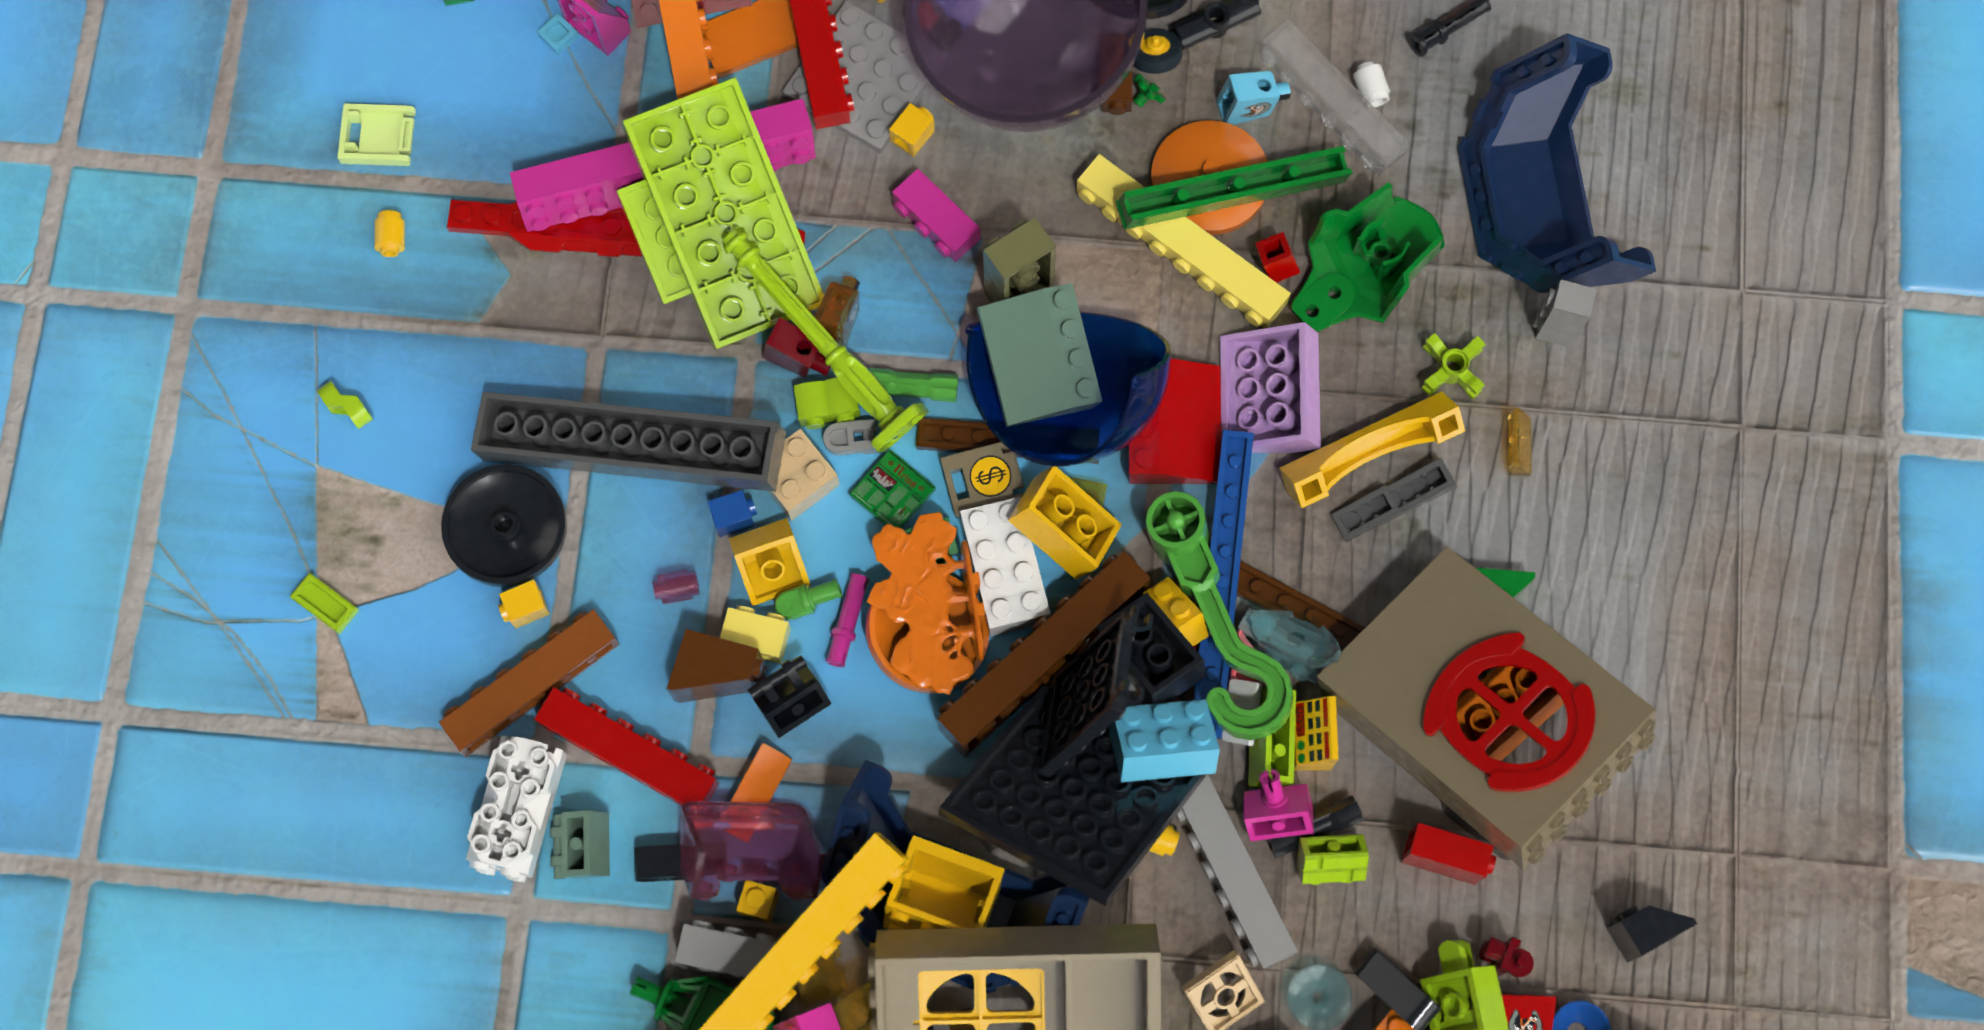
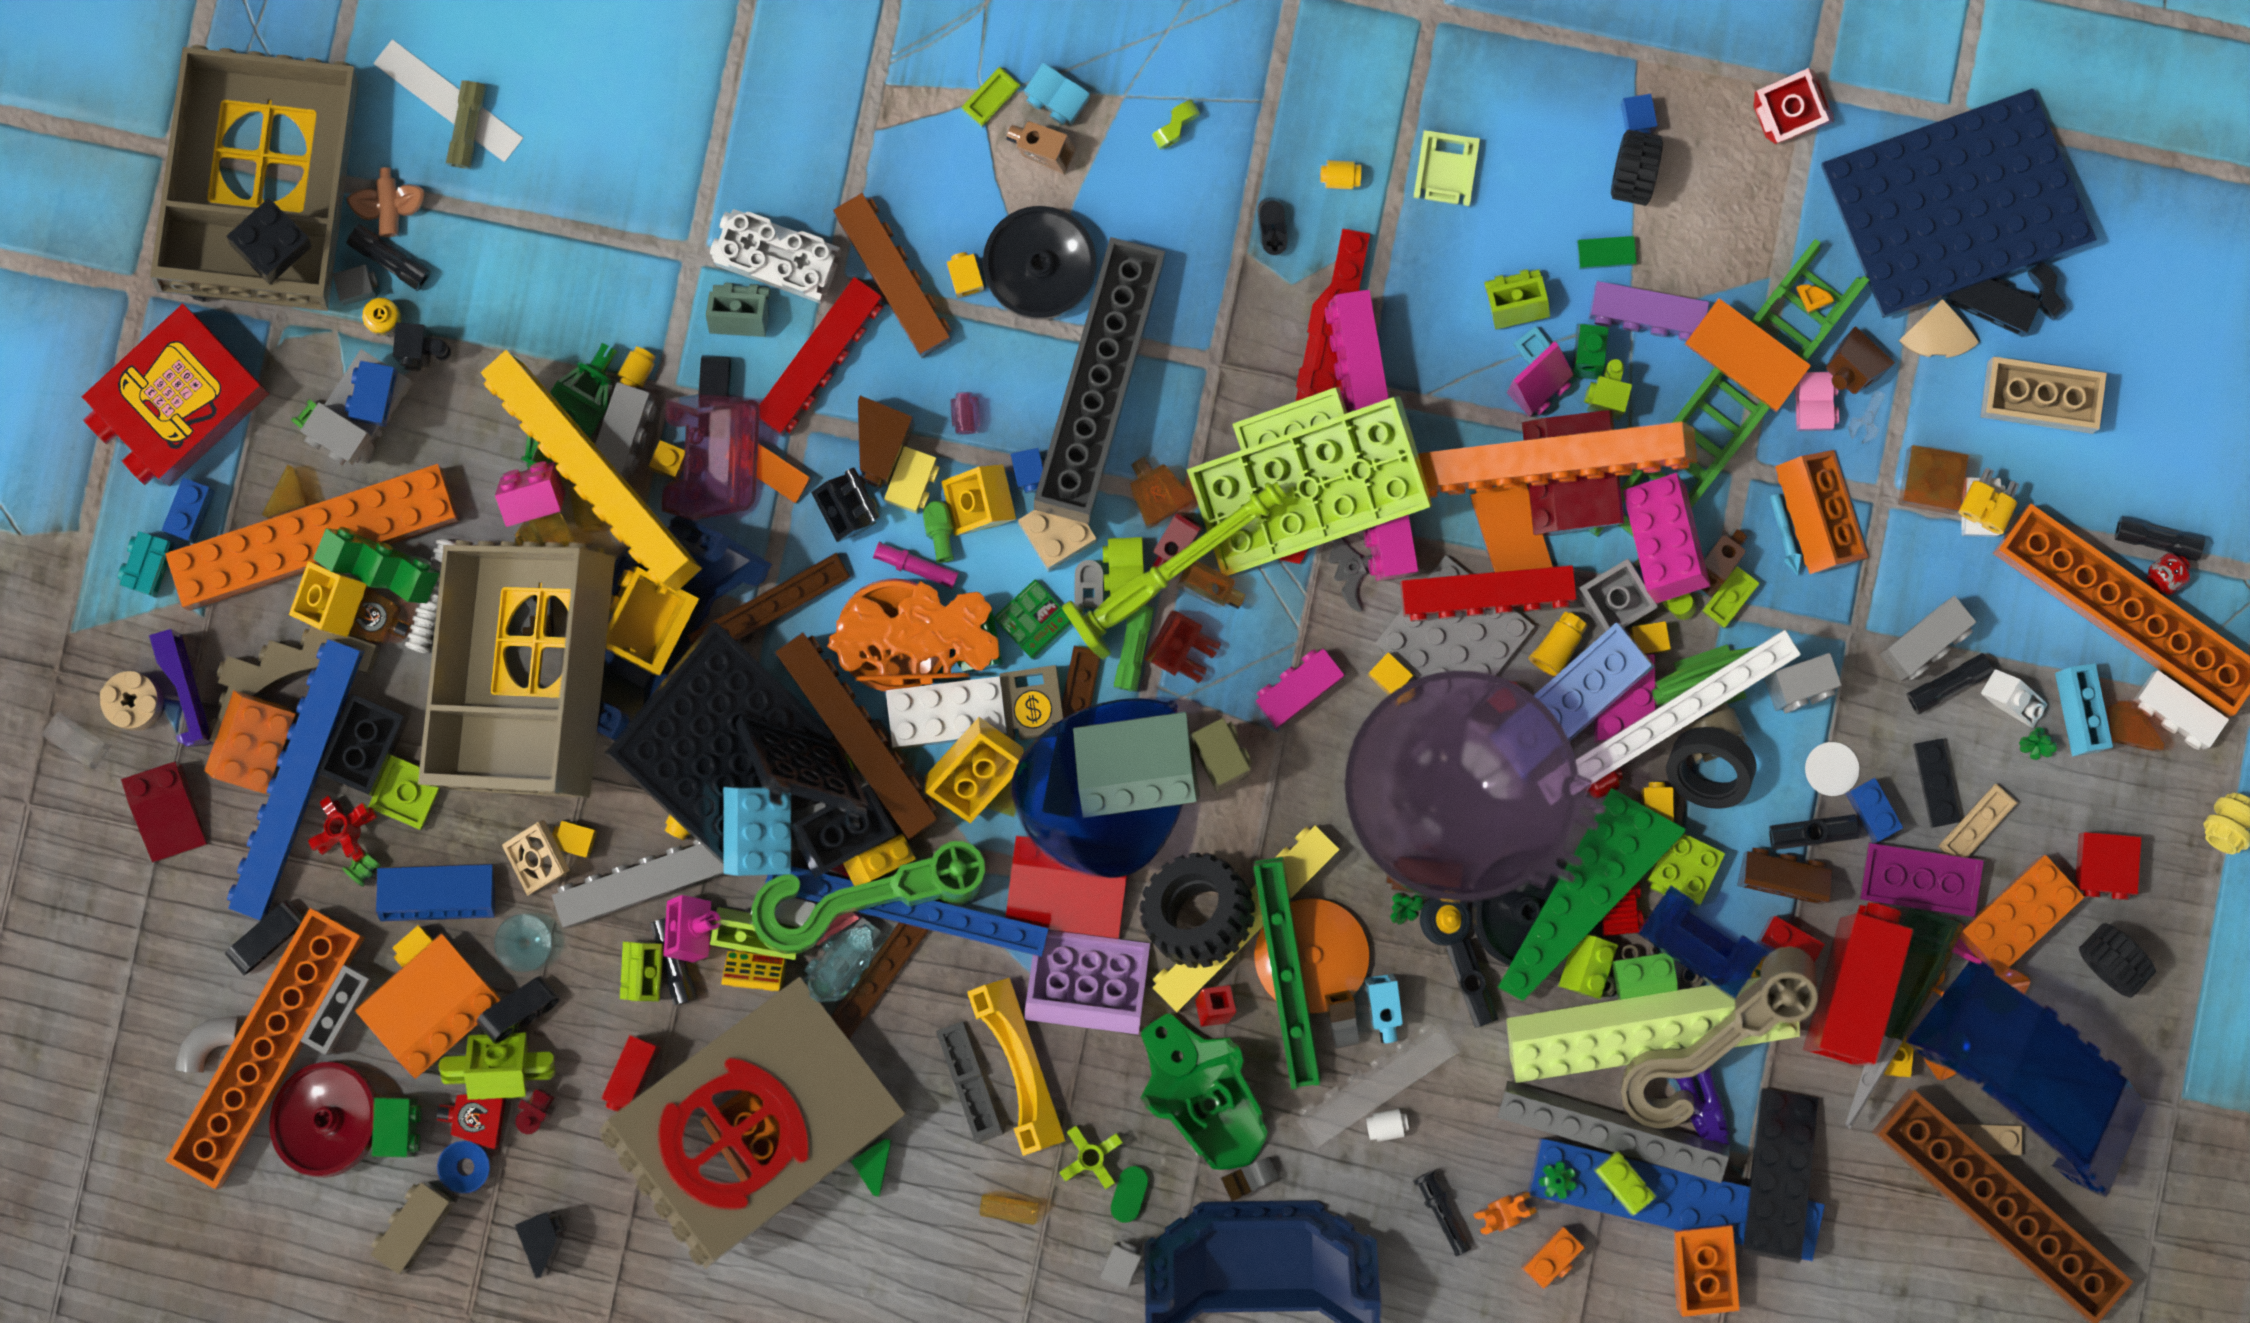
camera: 95 degrees right, 10 degrees up
none -> yellow brick [552,821,597,859]
none -> yellow brick [617,346,656,388]
none -> reddish brown tile [687,553,850,645]
none -> medium nougat torso [1006,121,1076,175]
none -> medium azure brick [1024,63,1091,125]
none -> green tile [1111,1166,1148,1223]
none -> clear orange torso [1130,457,1193,529]
none -> black tyre [1139,852,1255,968]
none -> clear red brick [1144,610,1221,683]
none -> leg [1220,1157,1279,1201]
none -> black piece [1257,197,1287,256]
none -> leg [1324,990,1359,1049]
none -> dark grey piece [1329,537,1373,612]
none -> lime brick [1484,269,1550,330]

